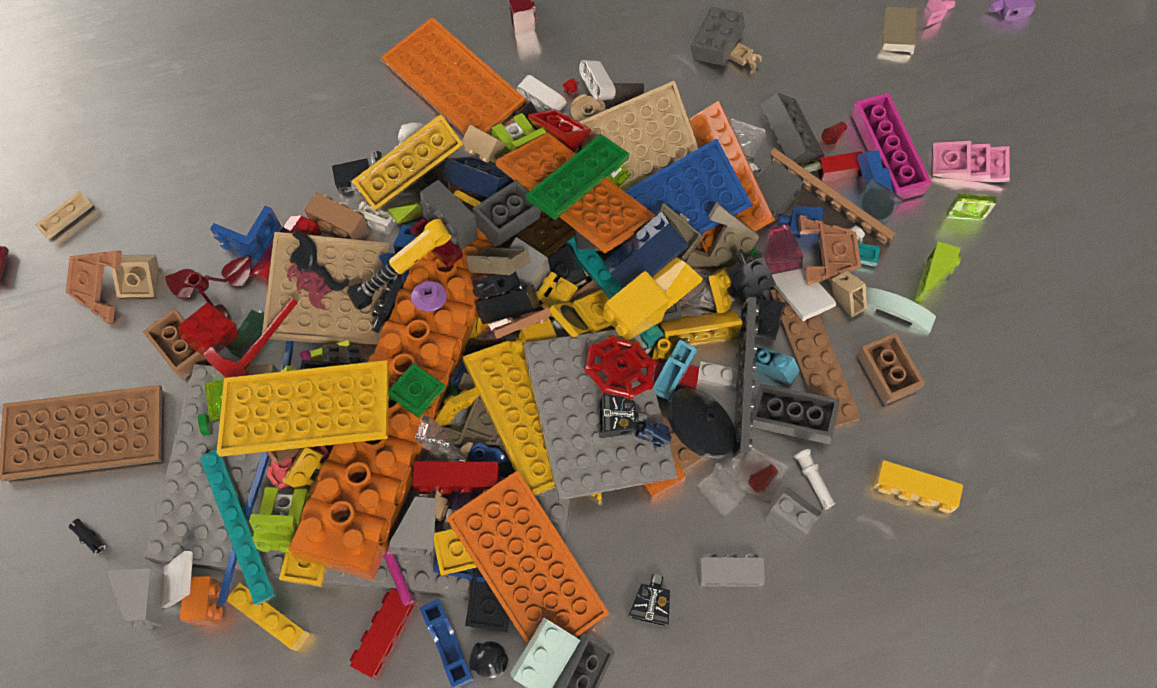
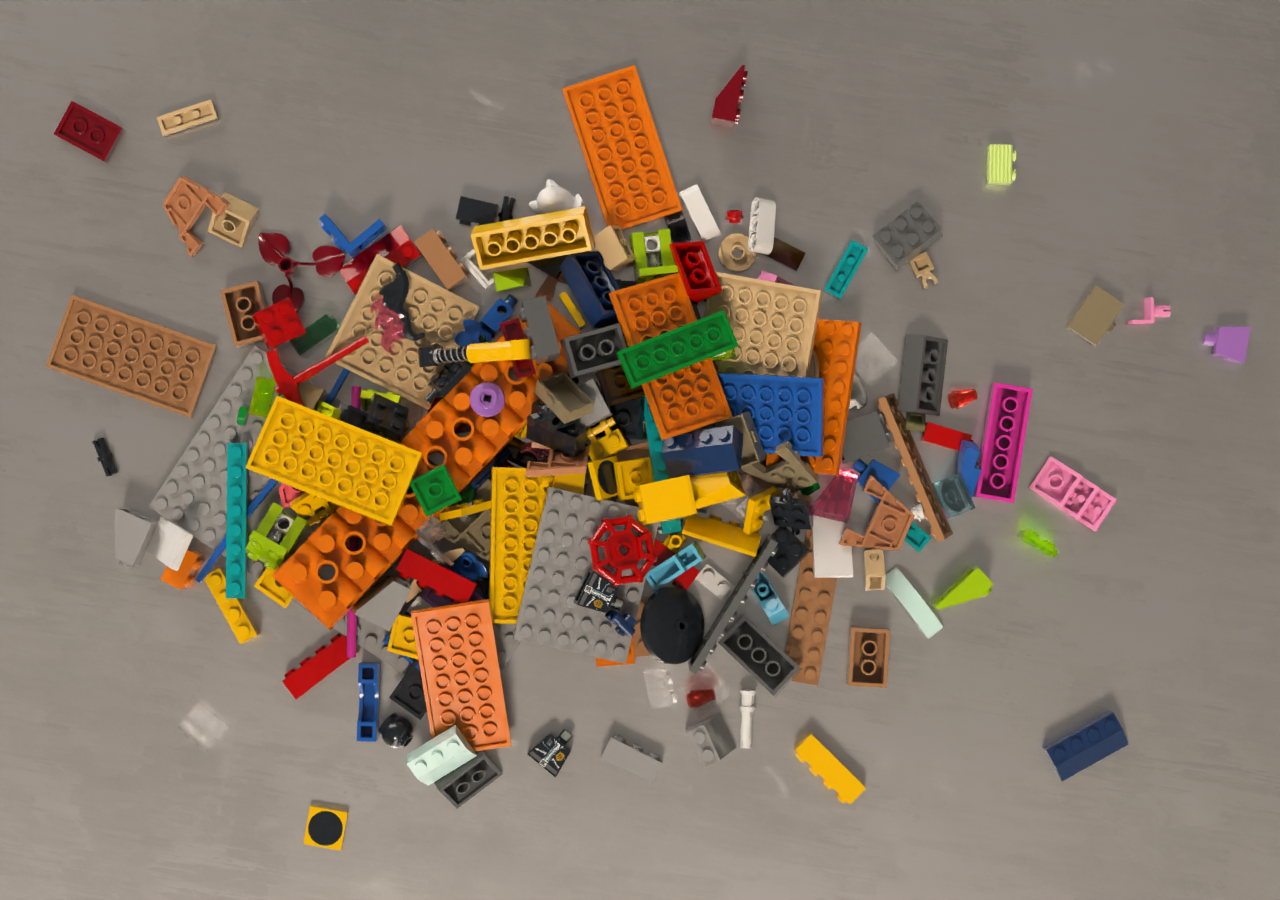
camera: 25 degrees right, 20 degrees up
none -> teal plate [824,240,868,299]
none -> dark blue slope [1043,711,1128,782]

